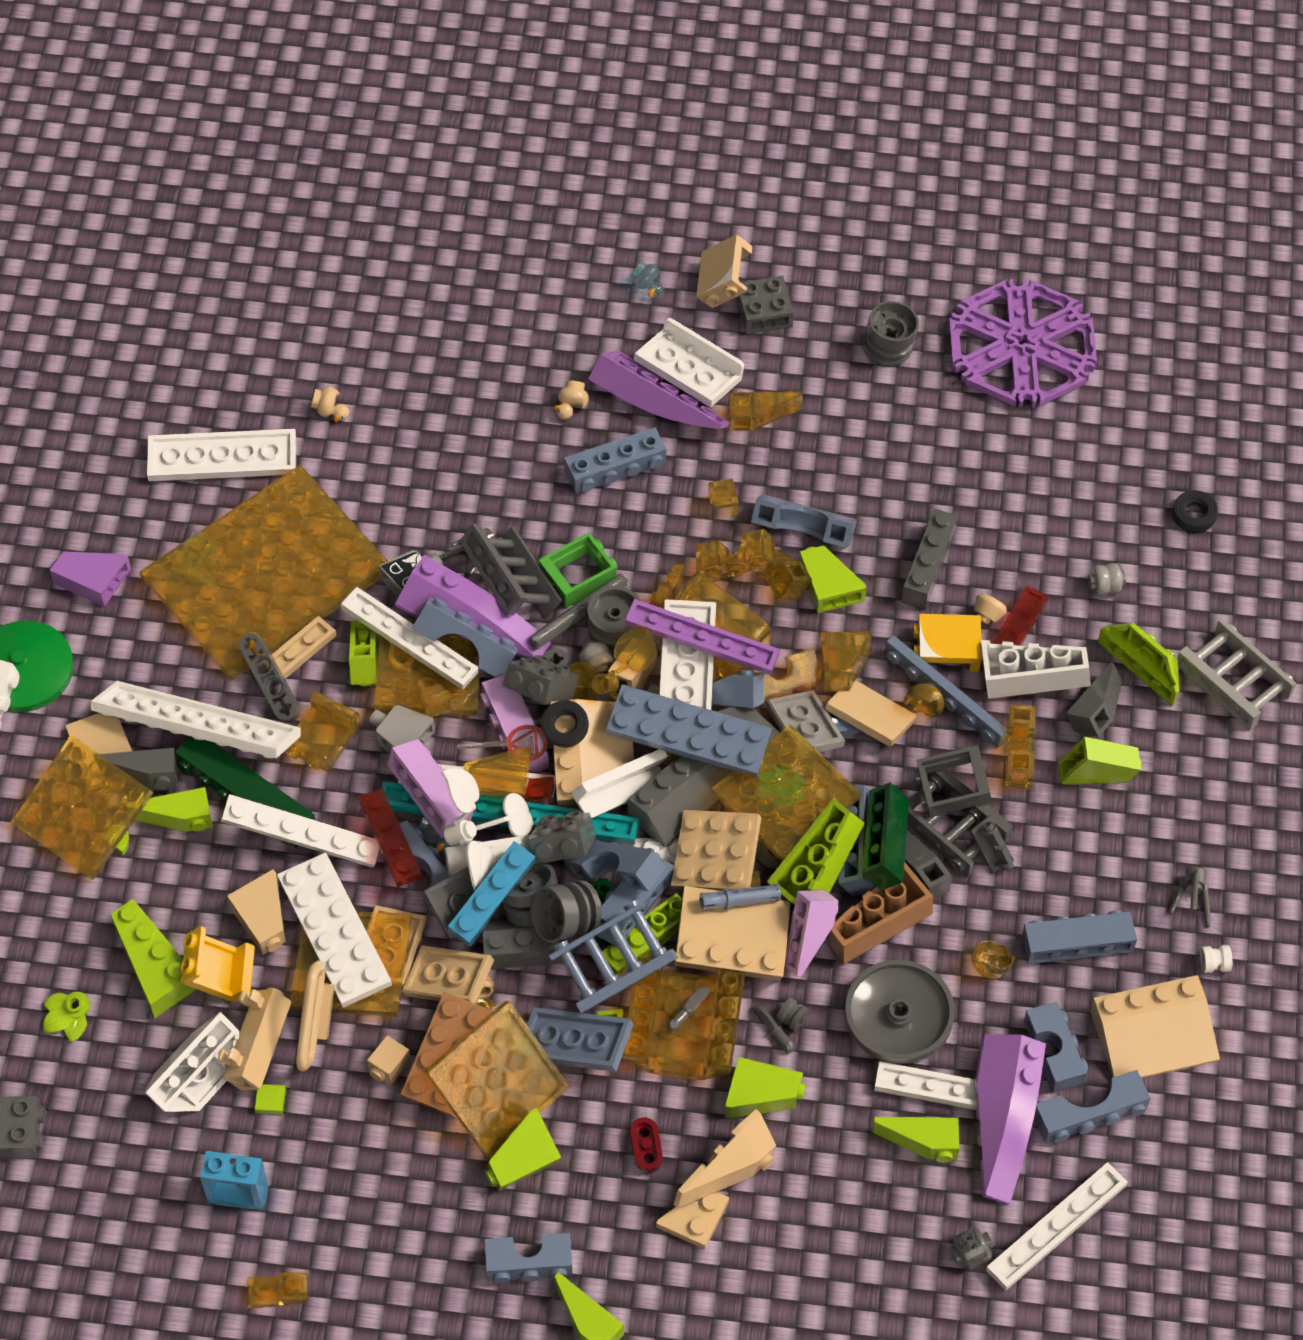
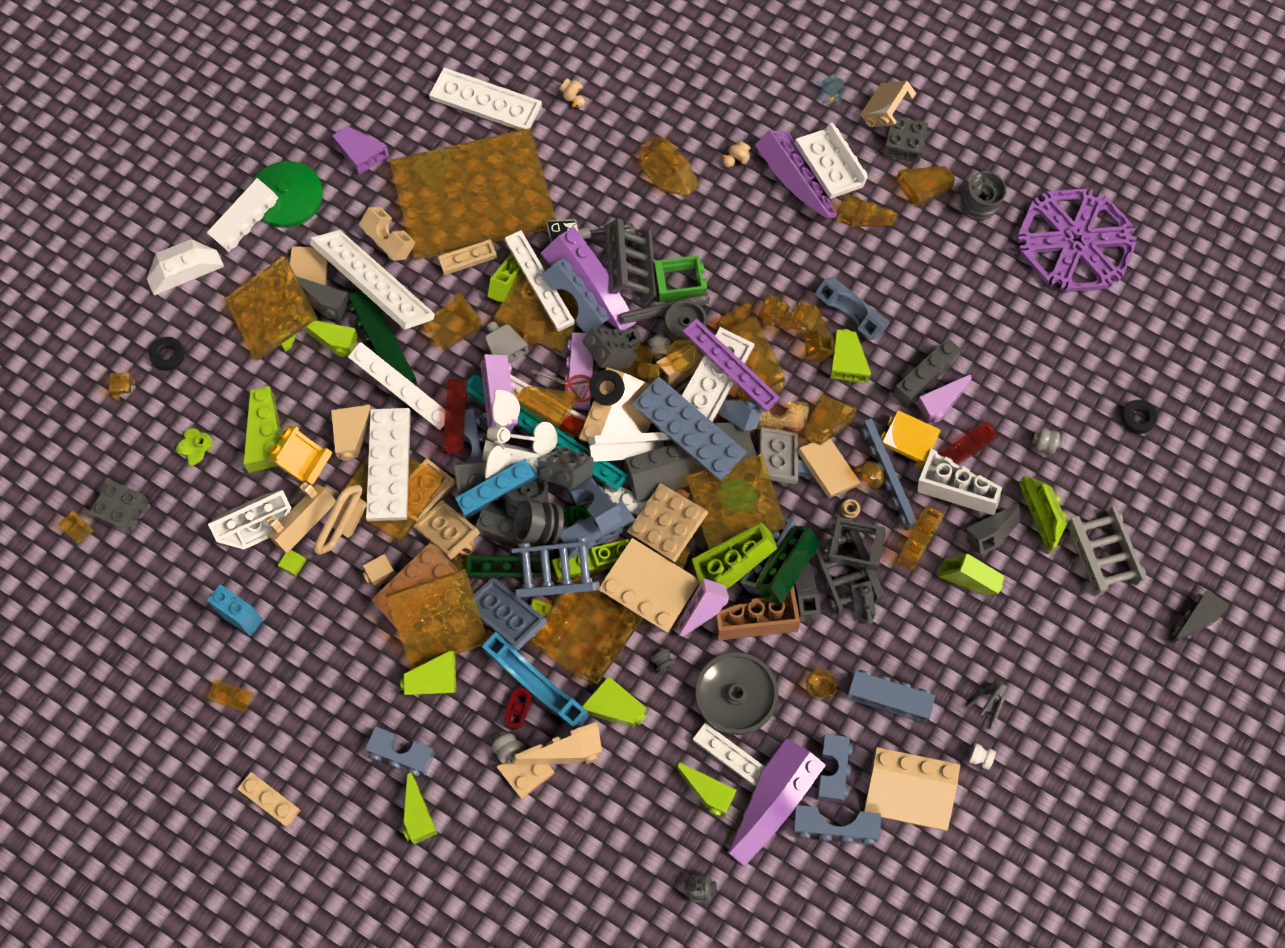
camera: 25 degrees right, 10 degrees up
dark grey beam [239,633,300,722] -> none
sand blue brick [564,427,666,494] -> none
dark grey piece [667,987,711,1032] -> none
sand blue pin [699,884,781,910] -> none
clear yellow panel [708,479,739,516] -> none
dark grey piece [753,1004,795,1053] -> none
tan cone [974,593,1007,625] -> none
white plate [986,1162,1127,1291] -> none
none -> tan arch [359,207,416,261]
none -> dark green brick [466,555,550,577]
none -> dark azure arch [482,632,589,730]
none -> light grey piece [492,732,522,764]
none -> clear yellow wedge [638,136,700,197]
none -> tan plate [840,499,860,519]
none -> clear yellow slope [896,166,955,208]
none -> lavender slope [916,375,972,424]

